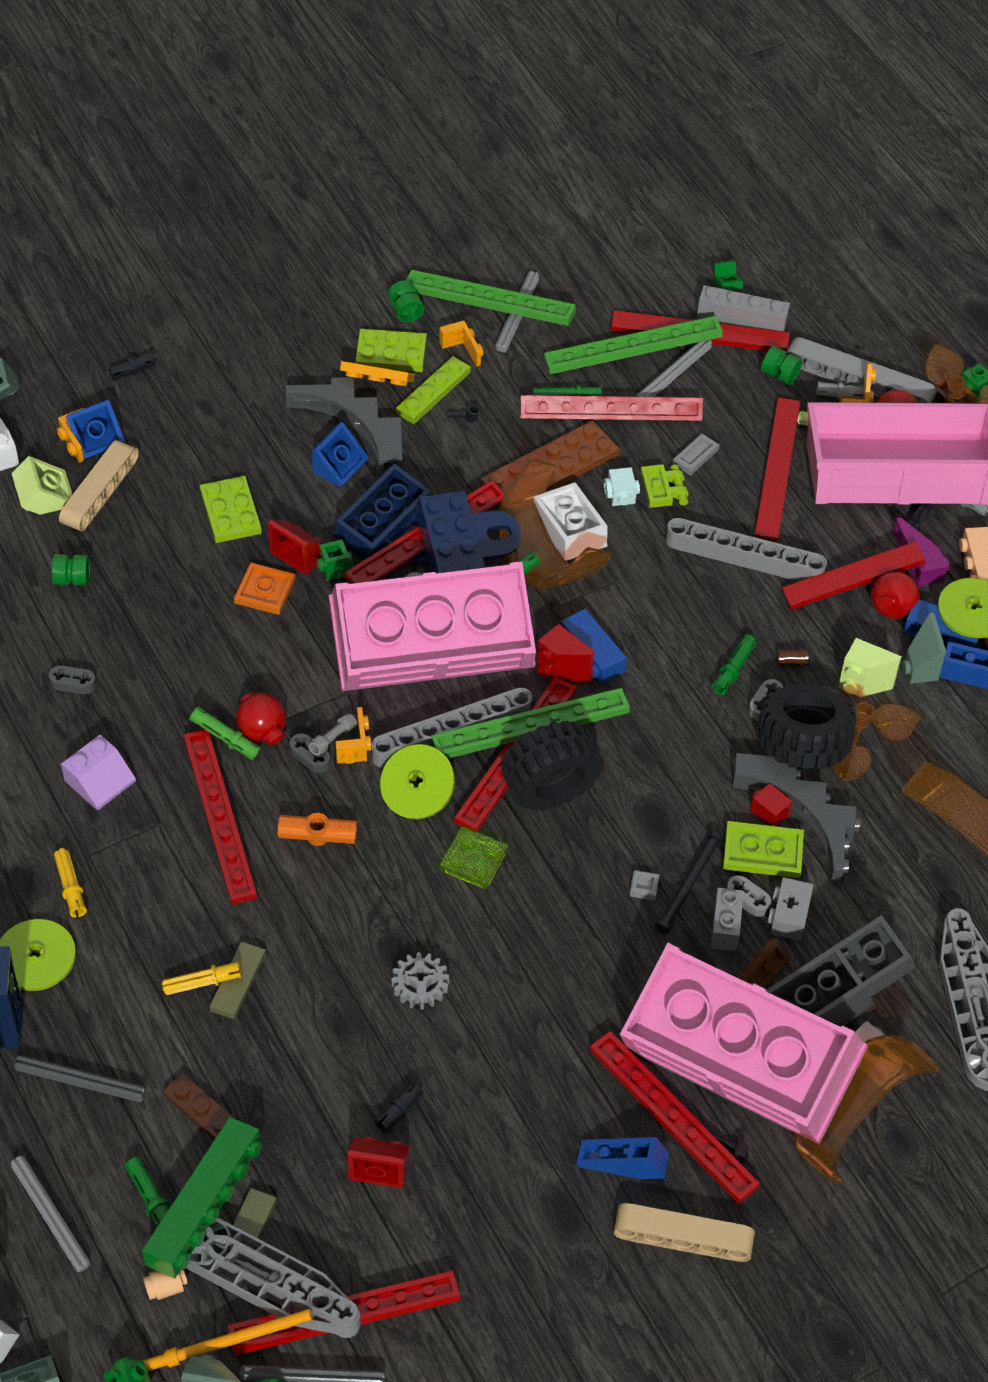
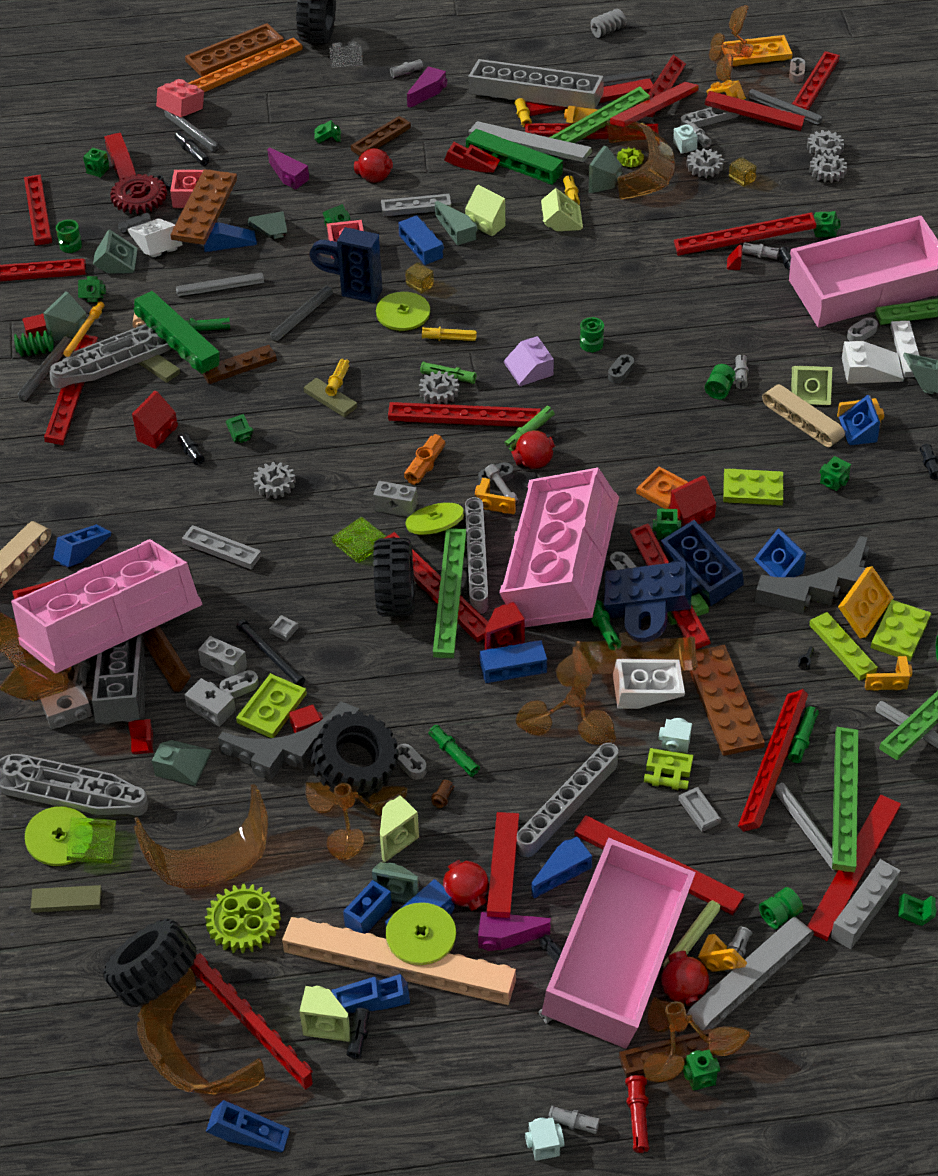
camera: 115 degrees right, 5 degrees down
none -> sand green slope [152,740,212,786]
none -> light grey plate [182,525,261,569]
none -> green bracket [226,414,253,443]
none -> light grey brick [373,481,418,517]
none -> light grey gear [419,371,459,404]
none -> bright green pin [420,362,477,384]
none -> clear orange plant [516,650,617,745]
none -> blue slope [532,837,592,898]
none -> green wheel [580,317,604,352]
none -> light grey pin [734,355,749,389]
none -> green brick [820,456,851,491]

